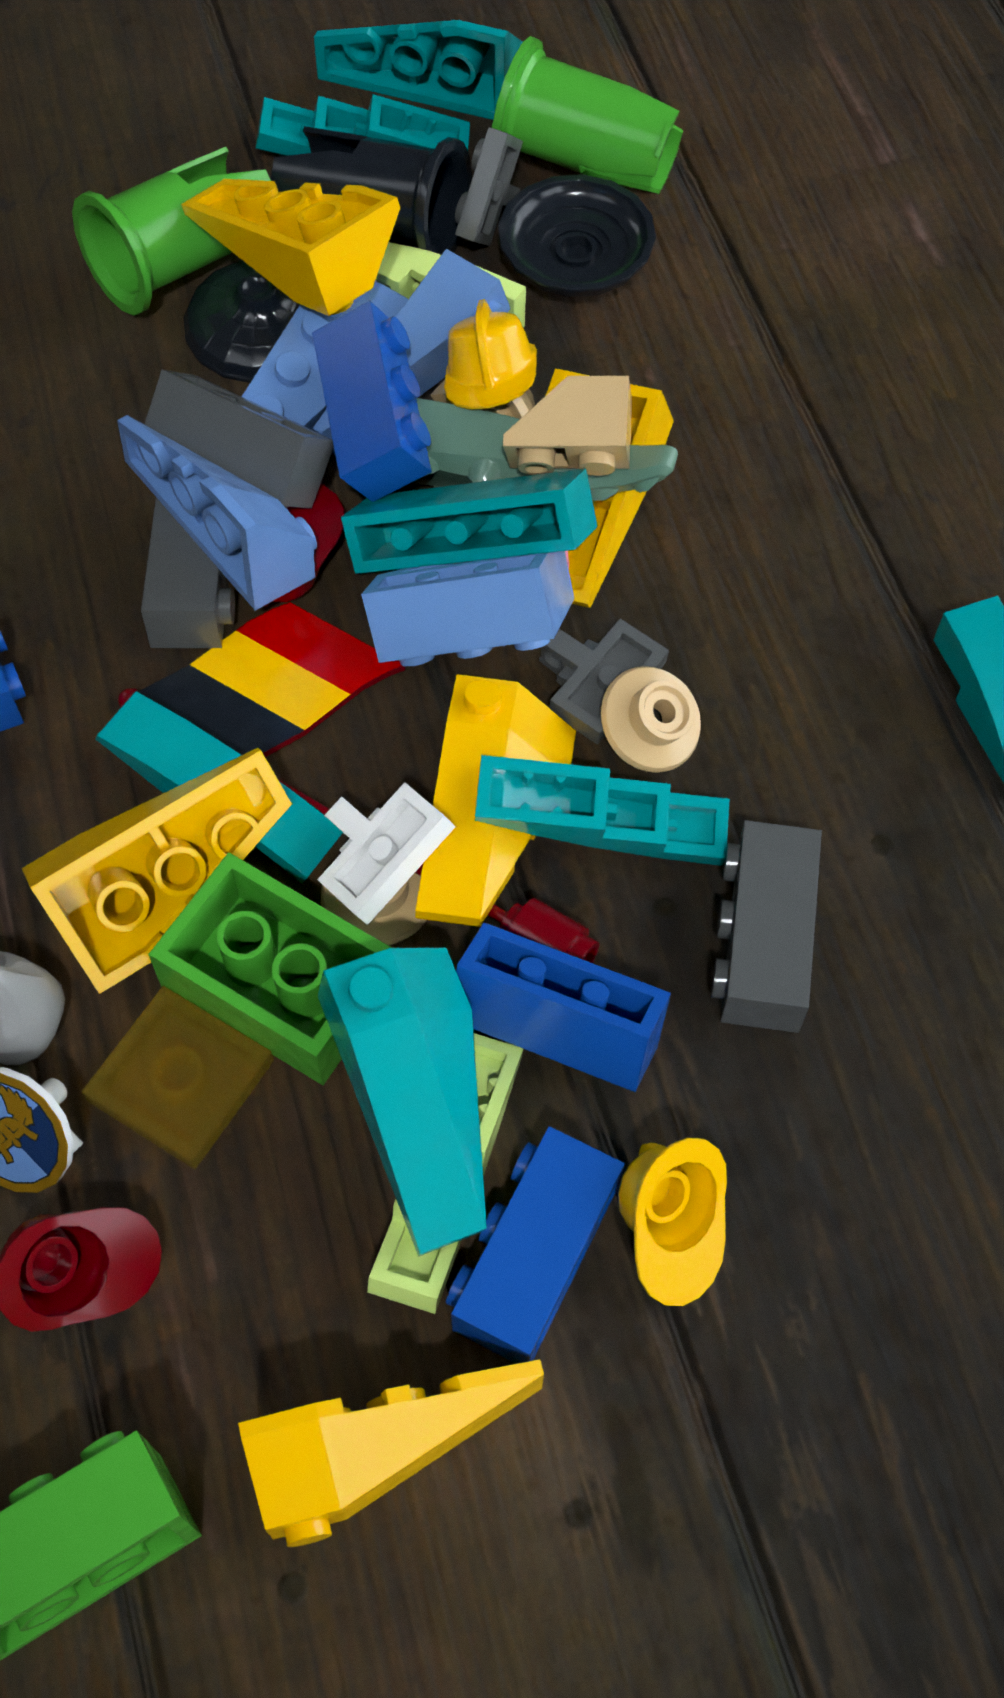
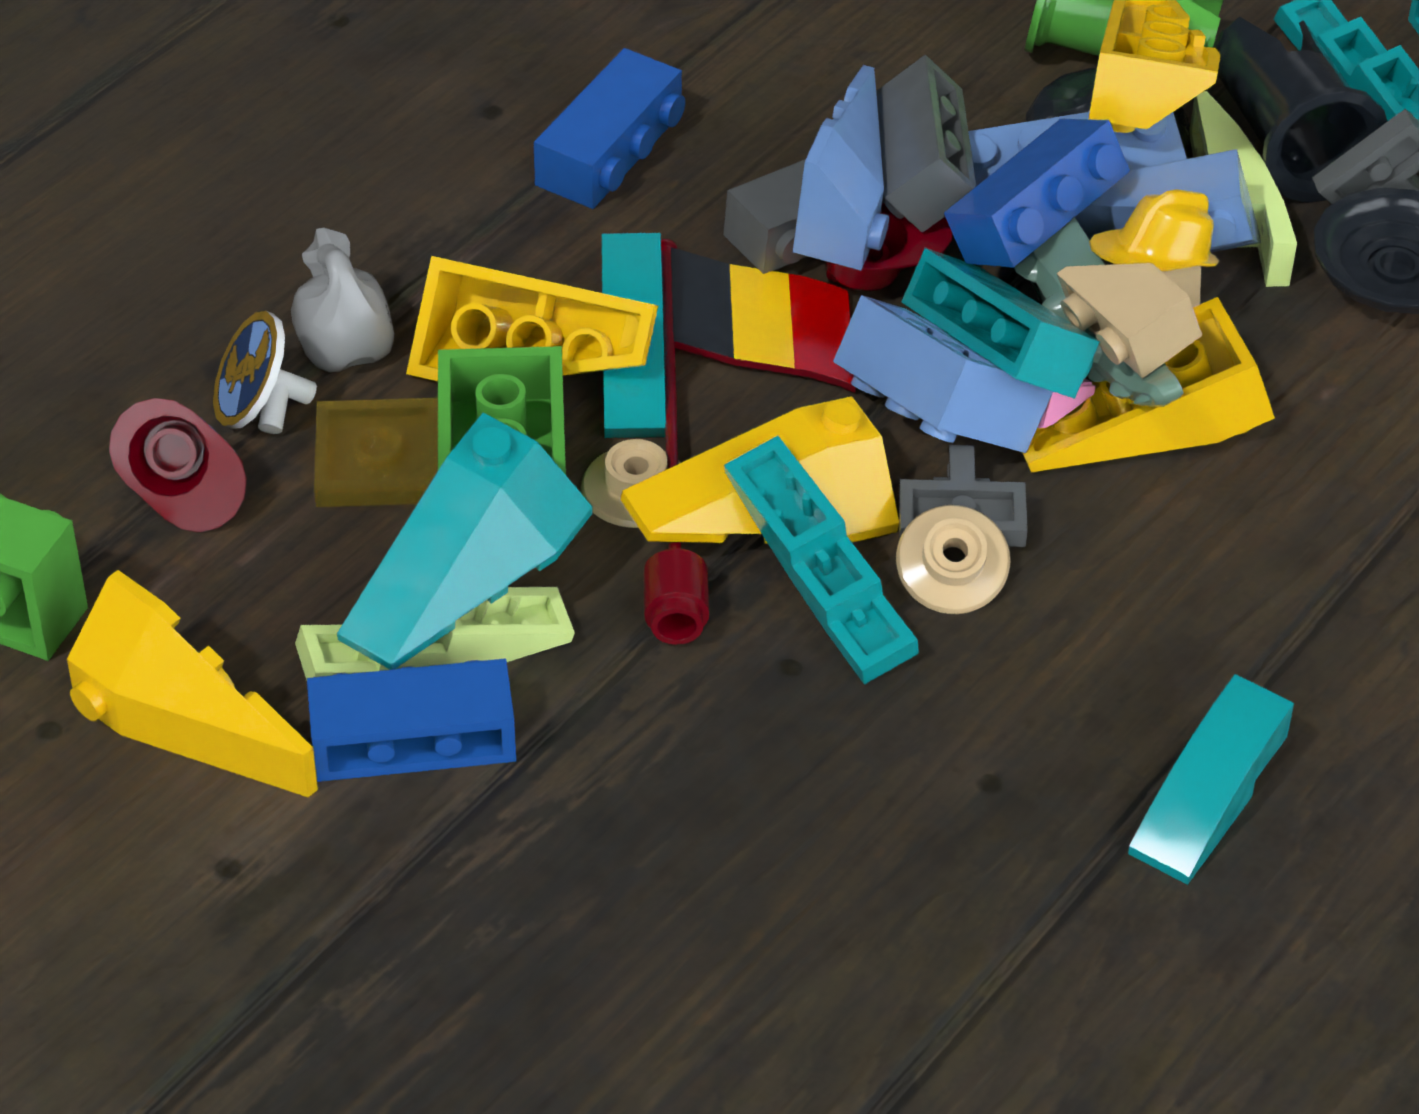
camera: 55 degrees right, 15 degrees down
white hinge [317,782,456,925] -> none
blue brick [456,923,671,1092] -> none
yellow piece [618,1138,727,1306] -> none
dark grey brick [711,820,822,1033] -> none

